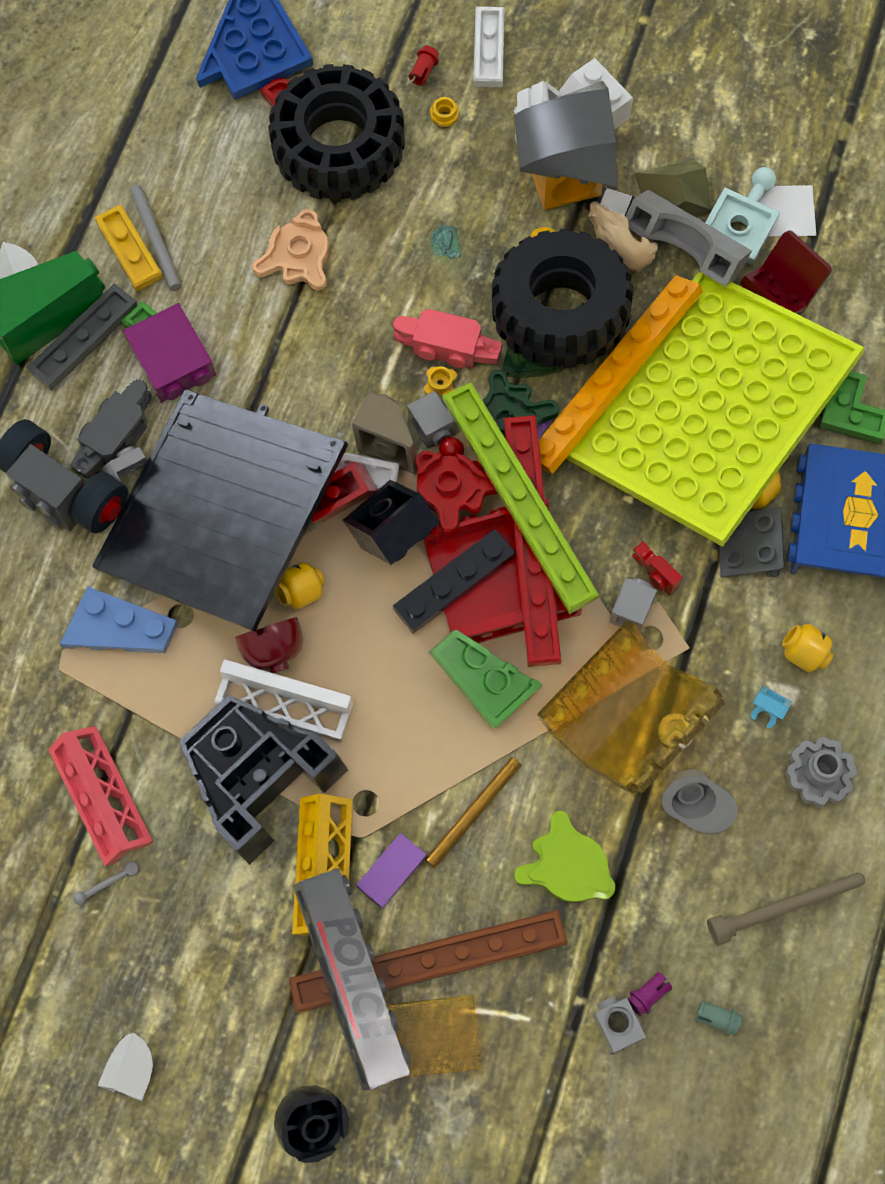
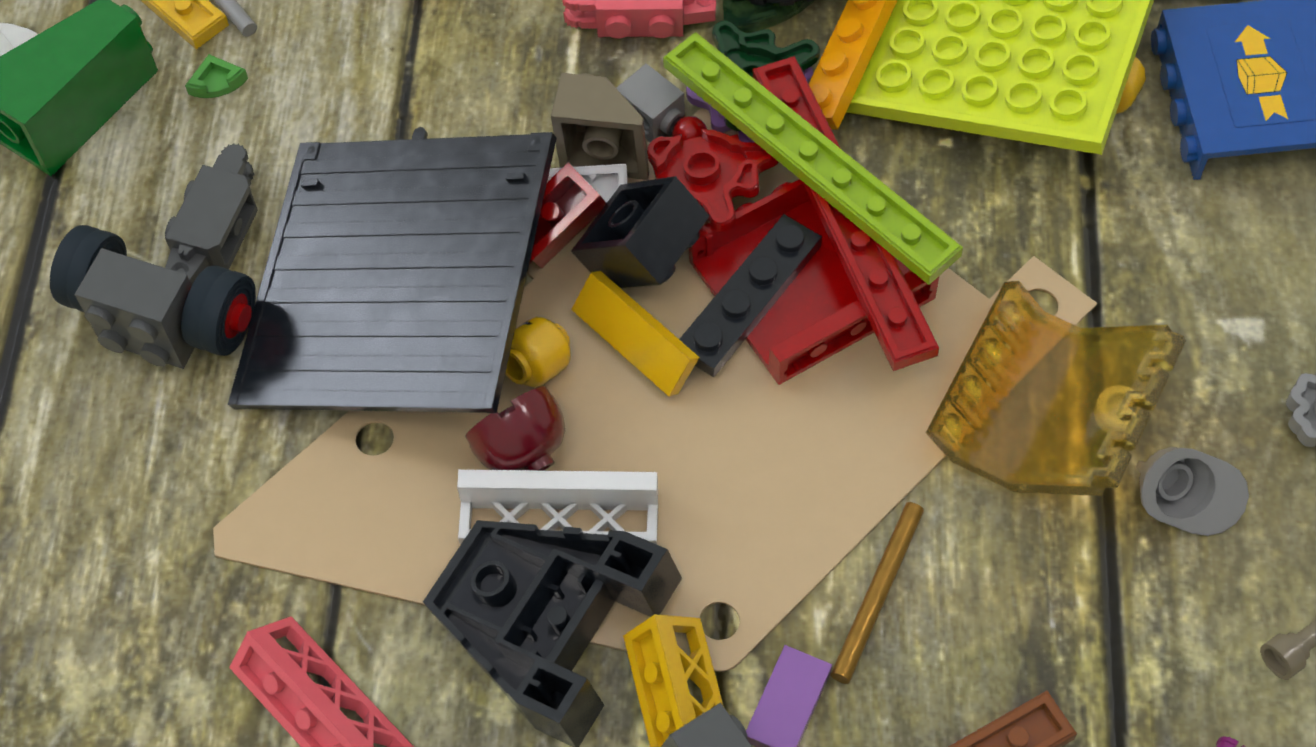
camera: 15 degrees left, 10 degrees down
dark grey plate [27,283,138,391] -> none
medium blue wing [60,587,178,653] -> none
light grey plate [102,446,148,499] -> none
magenta brick [123,303,216,403] -> none
yellow plate [424,366,457,395] -> none
bright green wing [429,630,543,728] -> none
lime tile [514,810,615,903] -> none
light grey brick [609,578,657,635] -> none
red plate [632,541,683,596] -> none
dark grey hinge [719,507,785,578] -> none
medium azure tile [751,685,792,728] -> none
yellow head [782,624,834,673] -> none
none -> yellow tile [571,271,700,397]

